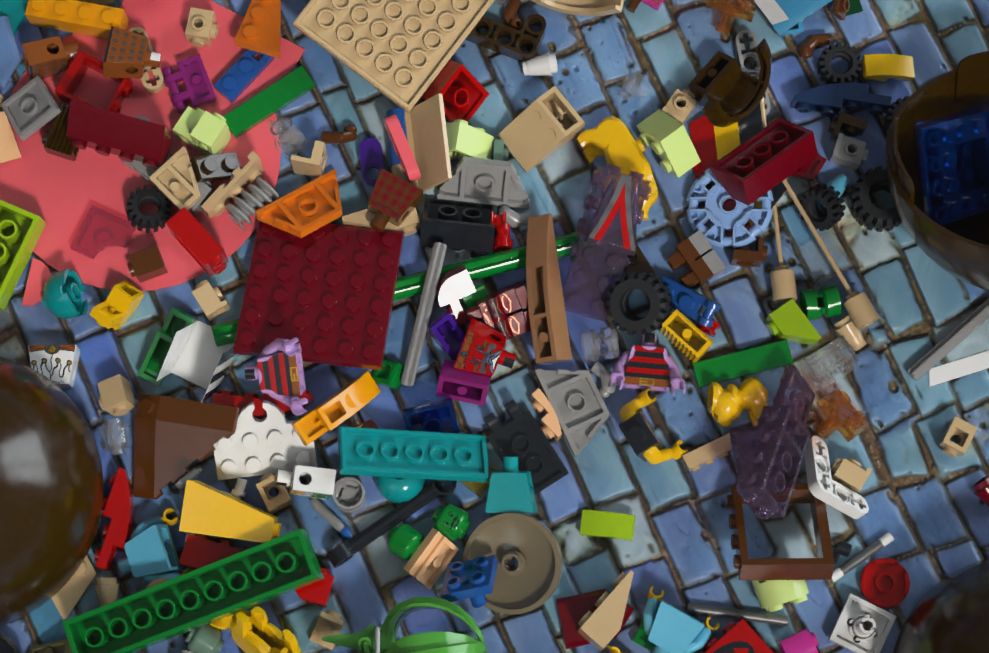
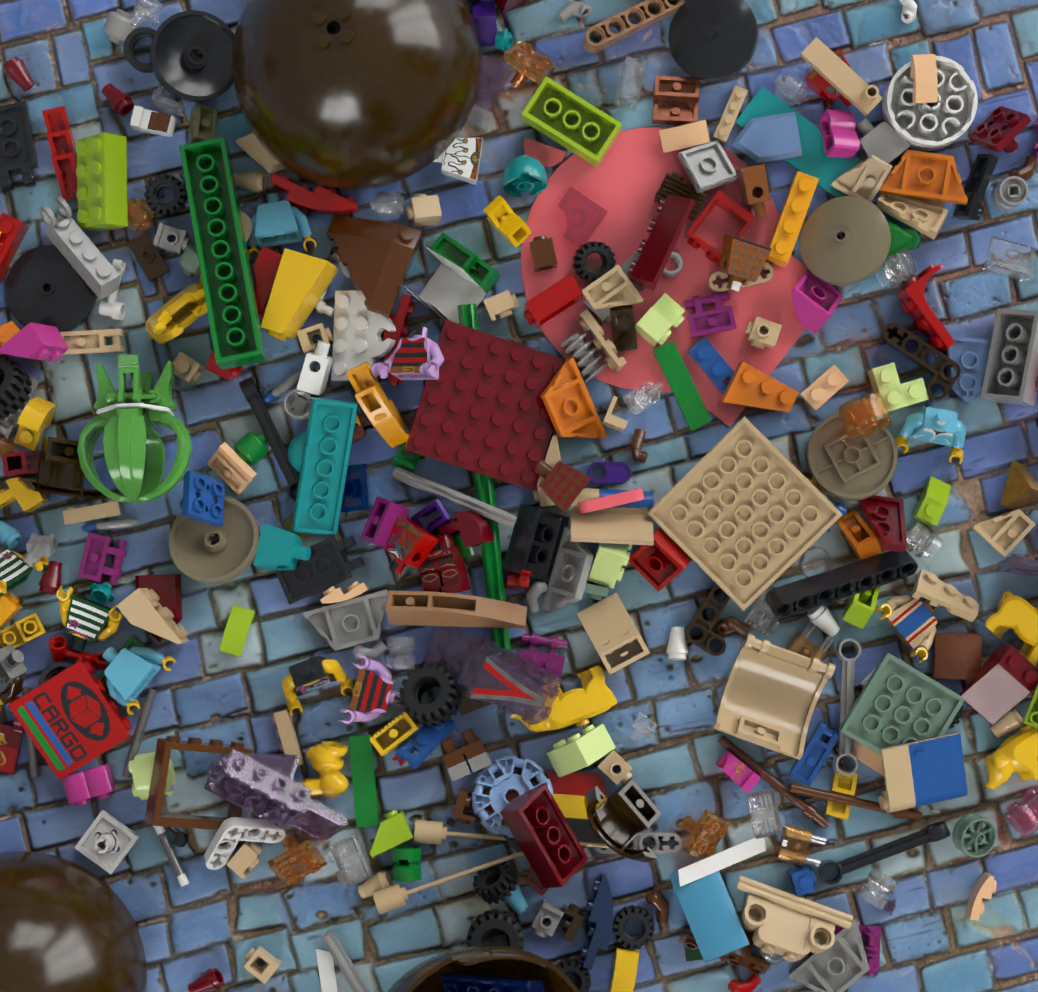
camera: 105 degrees right, 10 degrees up
green head [432,504,471,541] -> none
red tile [859,558,910,609] -> none
none -> magenta plate [517,632,567,679]

